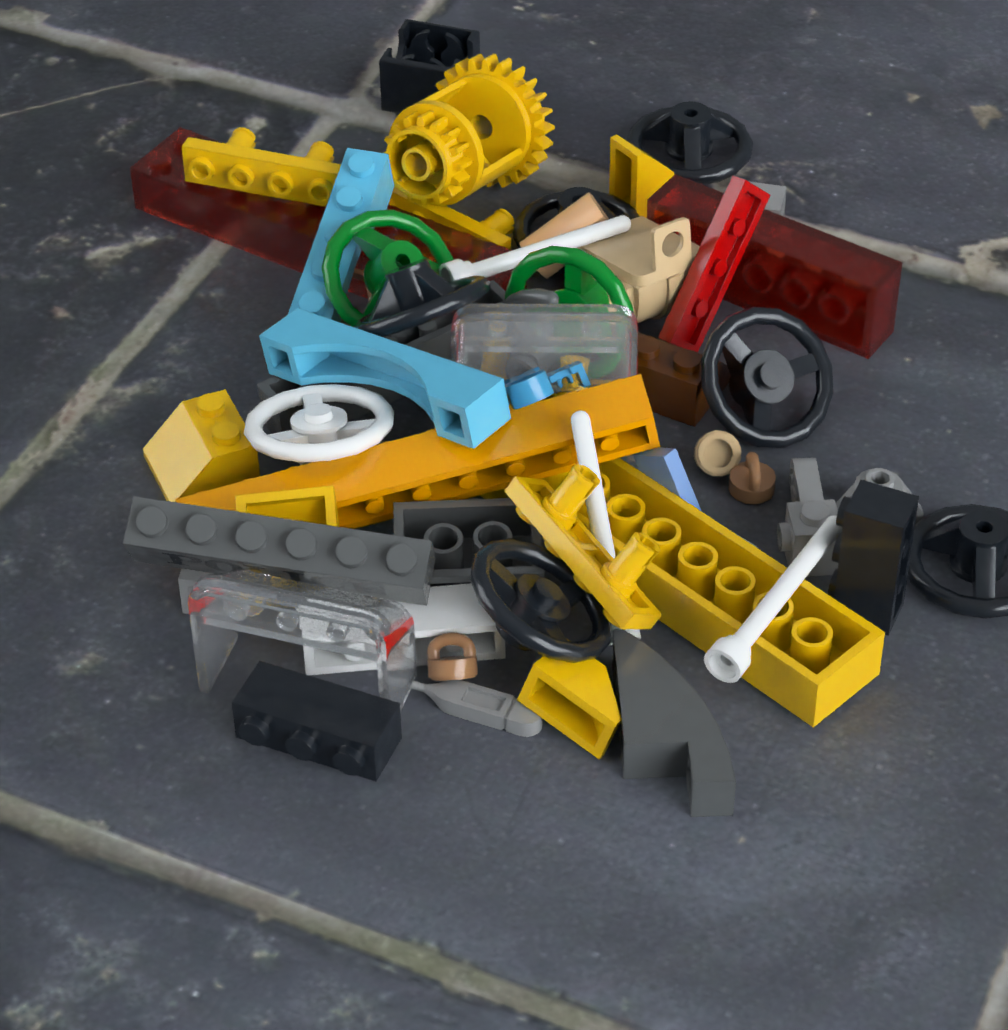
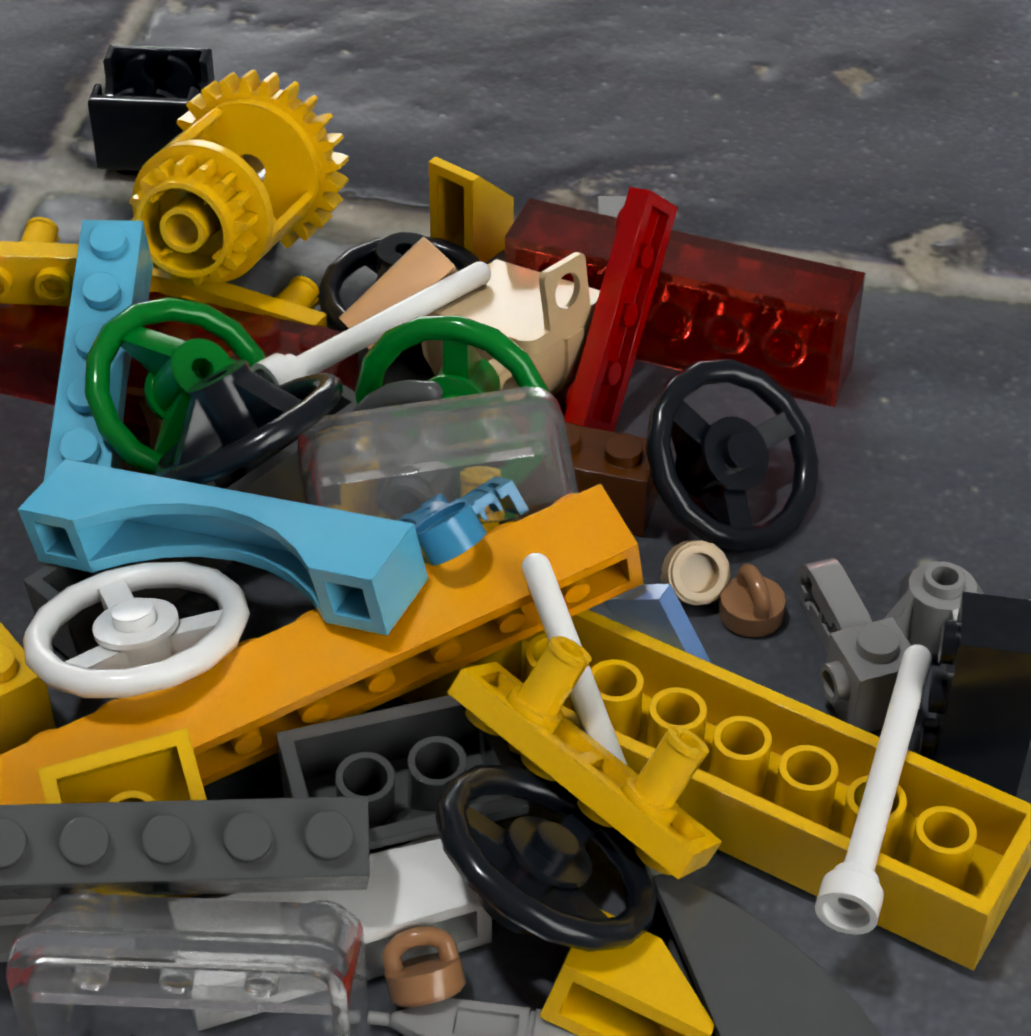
camera: 15 degrees left, 0 degrees up
black piece [627,101,753,186] -> none

